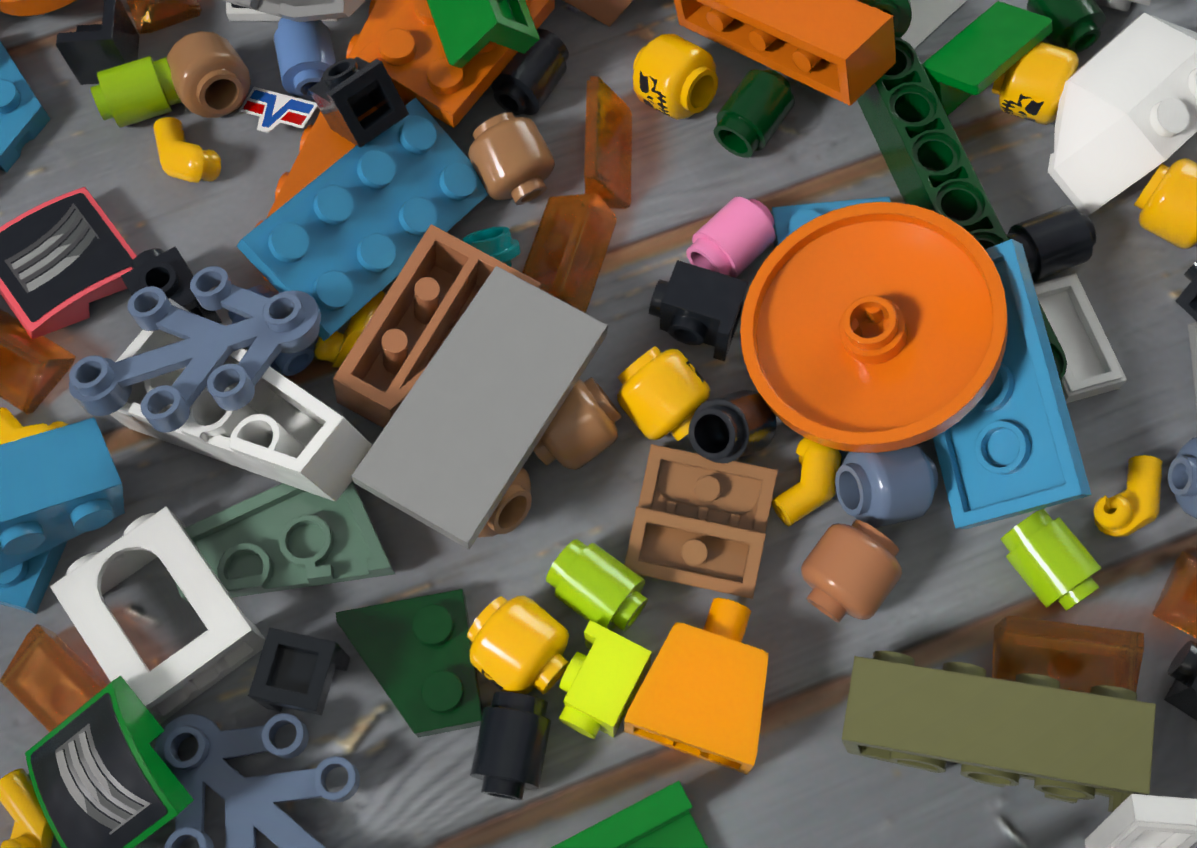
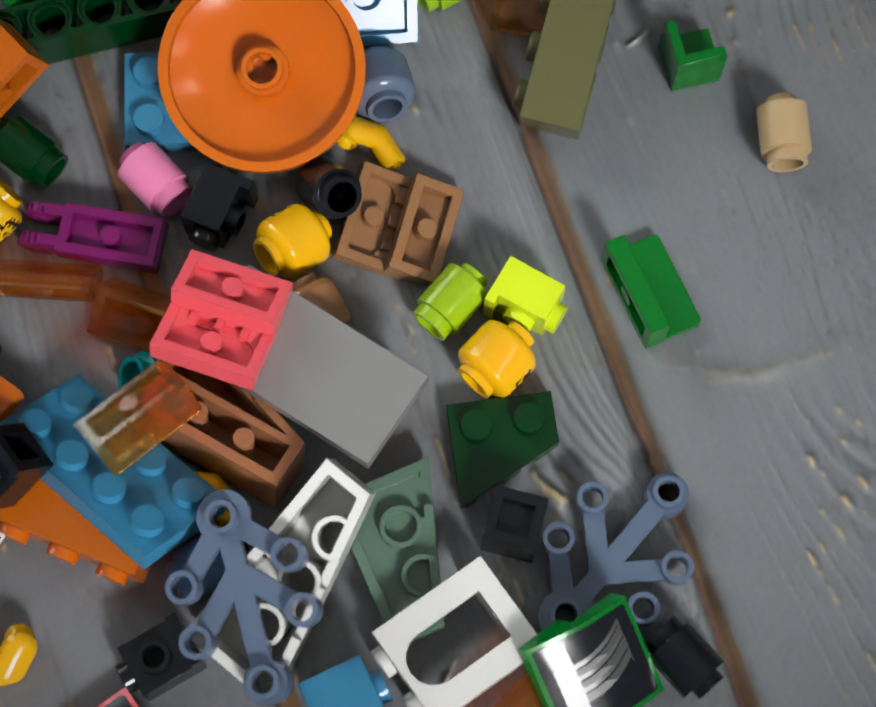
camera: 90 degrees left, 5 degrees up
medium nougat head [468,112,555,205] -> none
black brick [470,691,552,800] -> none
light orange torso [624,598,768,775] -> none
nougat head [801,519,902,623] -> none
none -> magenta hinge [17,201,169,274]
none -> clear orange slope [74,360,201,475]
none -> coral slope [149,249,293,391]

